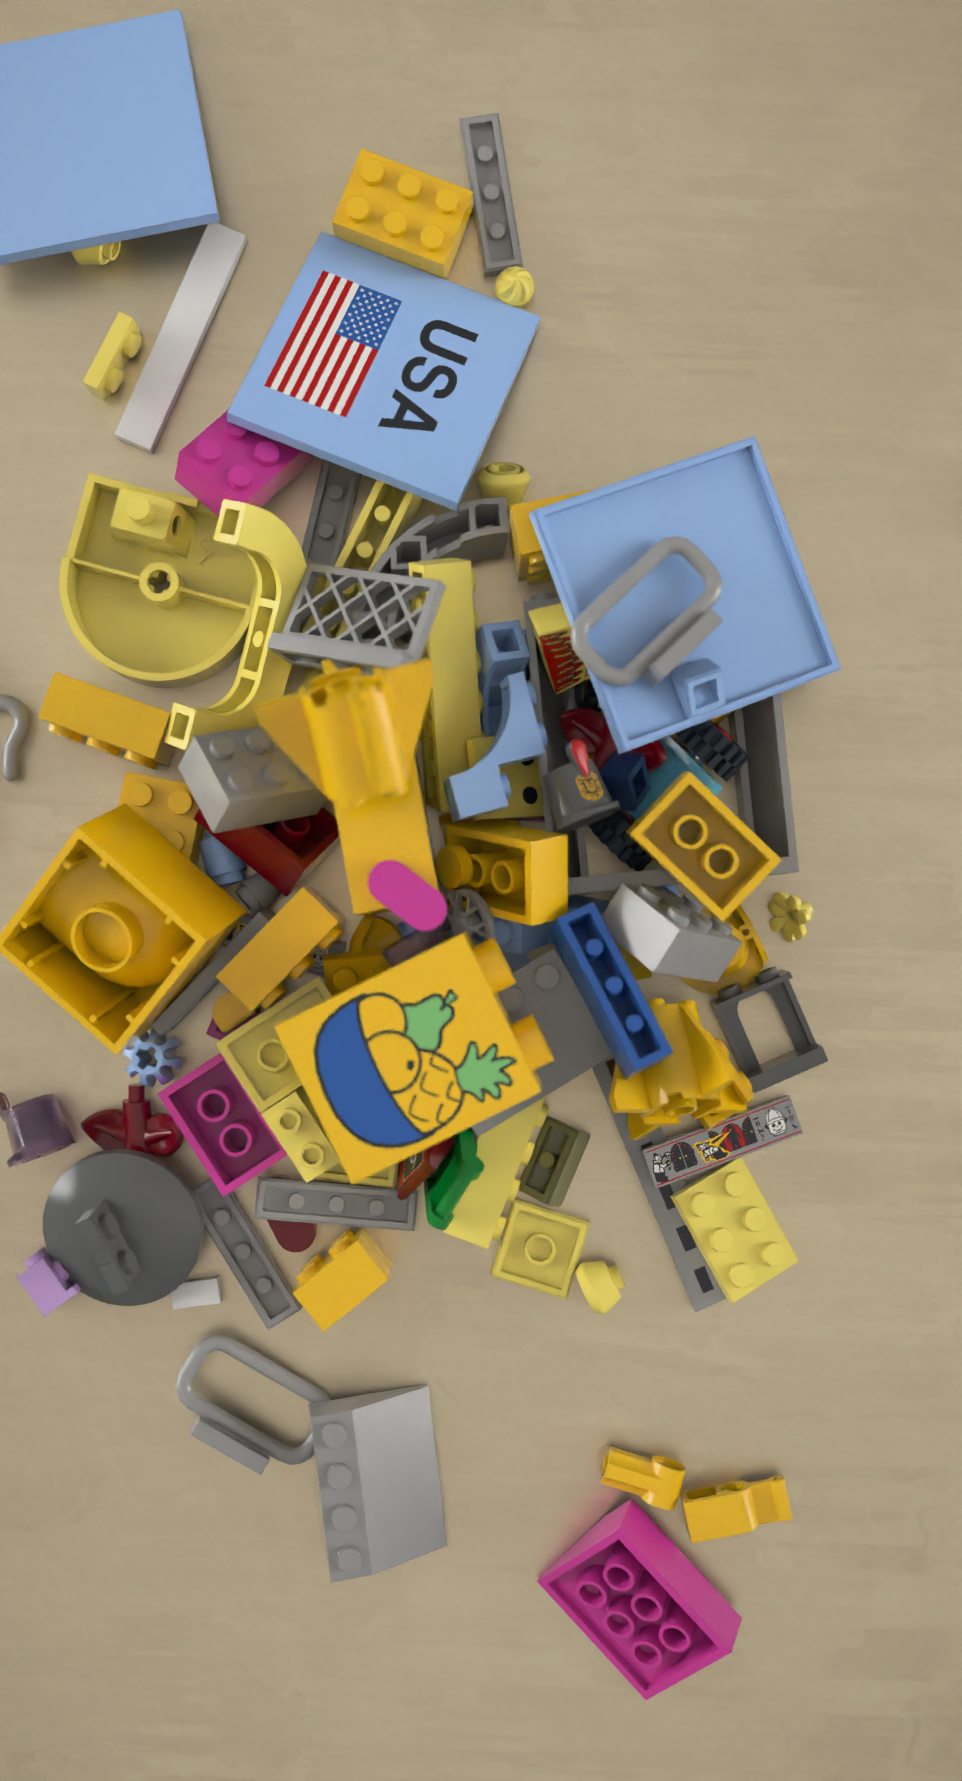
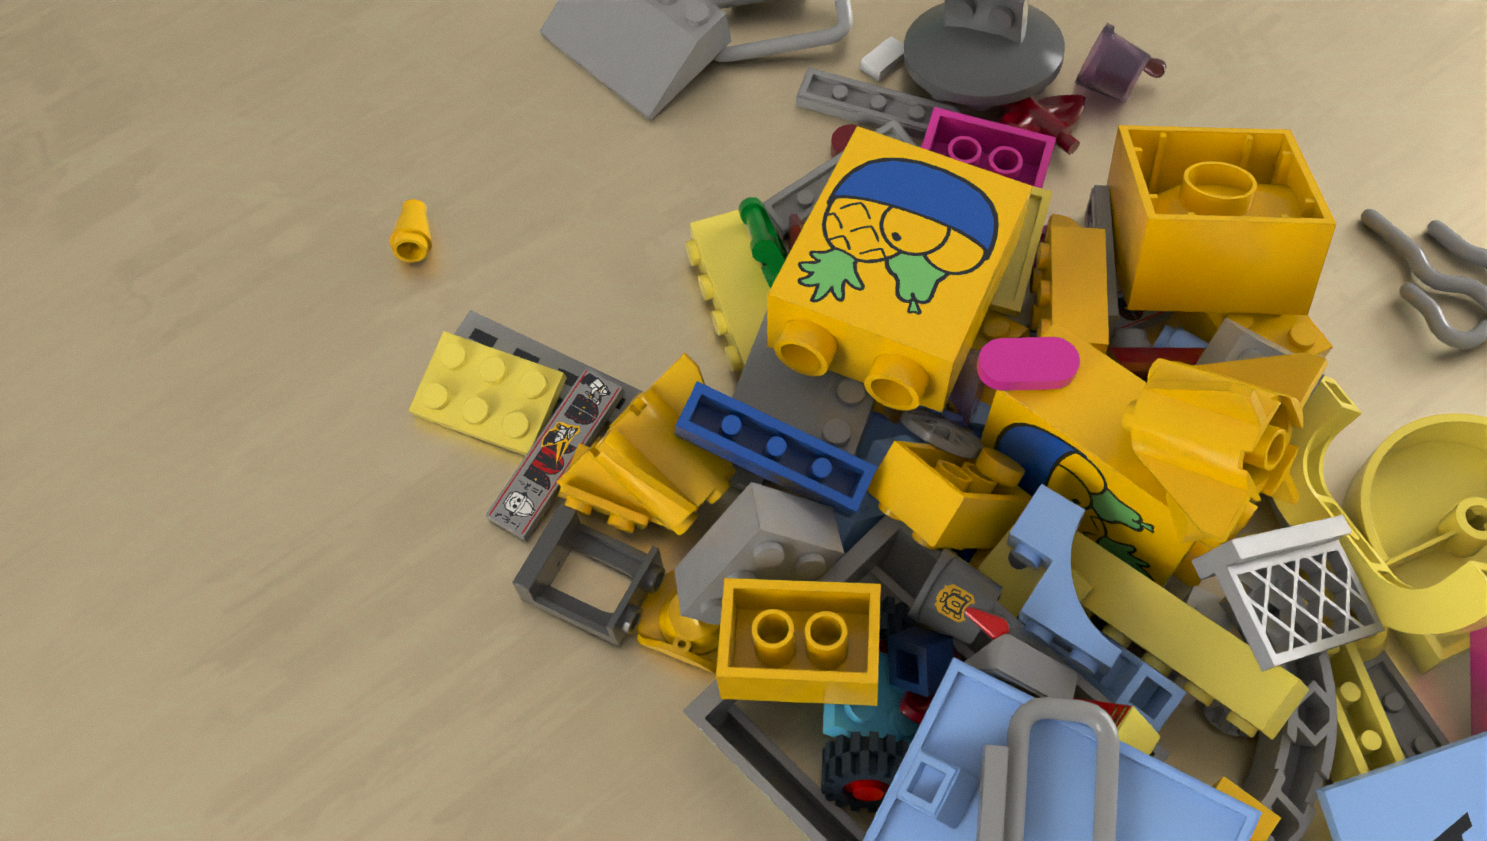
camera: 140 degrees right, 25 degrees down
yellow brick [37,671,177,770] -> none
light blue piece [123,1028,184,1087] -> none
yellow brick [292,1227,393,1332] -> none
light yellow tile [490,1198,590,1300] -> none
olive slope [519,1116,591,1207] -> none
dark pink slope [537,1499,742,1700] -> none
light yellow cone [576,1261,626,1315] -> none
yellow piece [600,1446,687,1510] -> none
yellow piece [679,1475,793,1544] -> none
light yellow plant [768,891,813,942] -> none
none -> yellow cone [389,199,432,262]
none -> light grey slope [964,634,1078,699]

